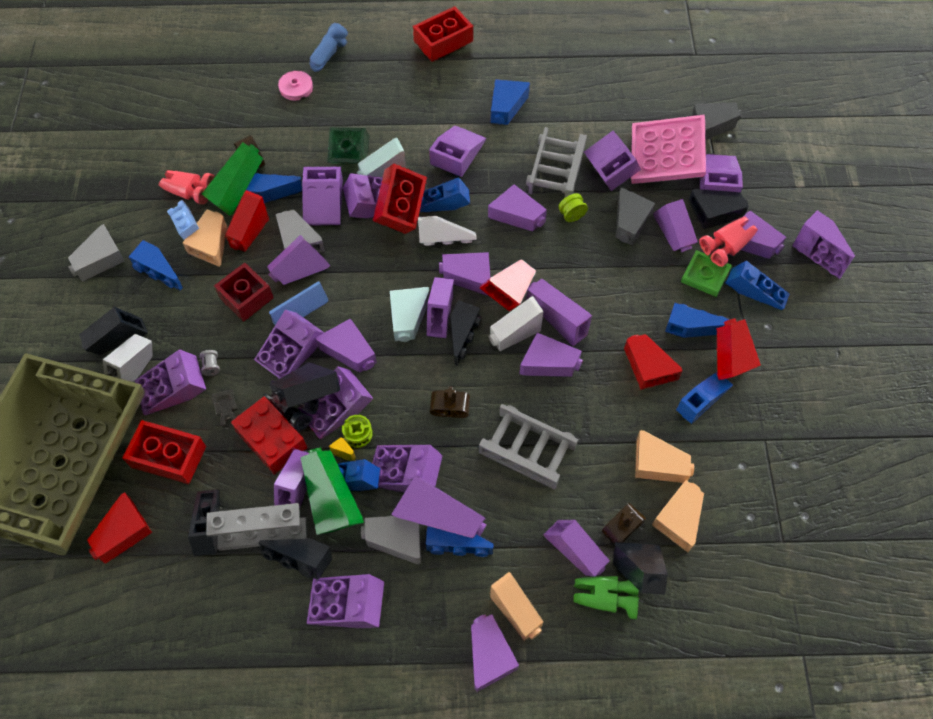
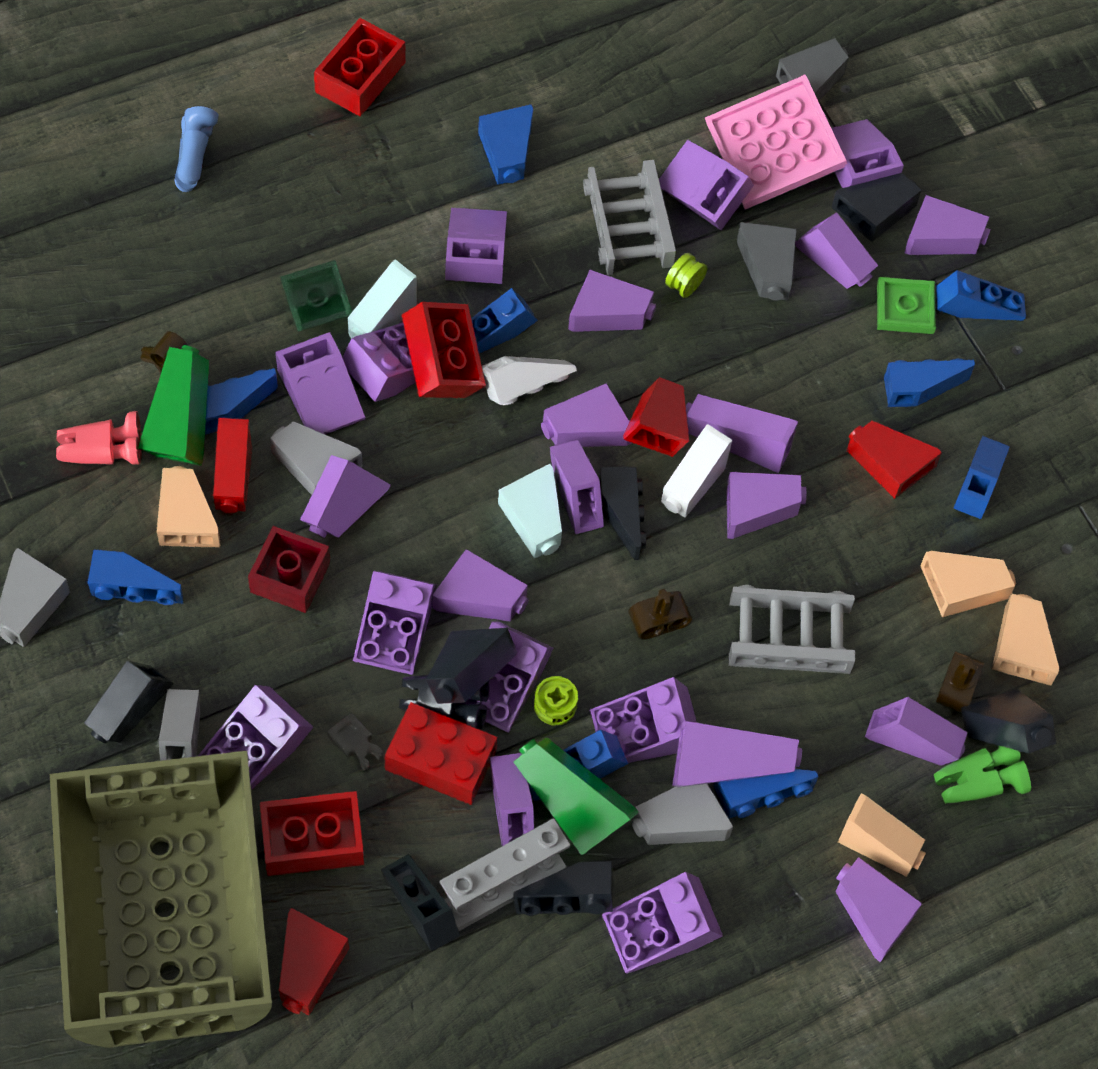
camera: 30 degrees left, 0 degrees up
light blue plate [167,200,199,240] -> none
light grey bush [200,350,220,376] -> none
medium blue slope [269,282,328,325] -> none
bright pink plate [278,71,313,101] -> none
yellow slope [329,437,356,461] -> none
coral piece [699,216,758,267] -> none
red slope [717,318,761,380] -> none
medium lavender slope [792,210,855,279] -> none

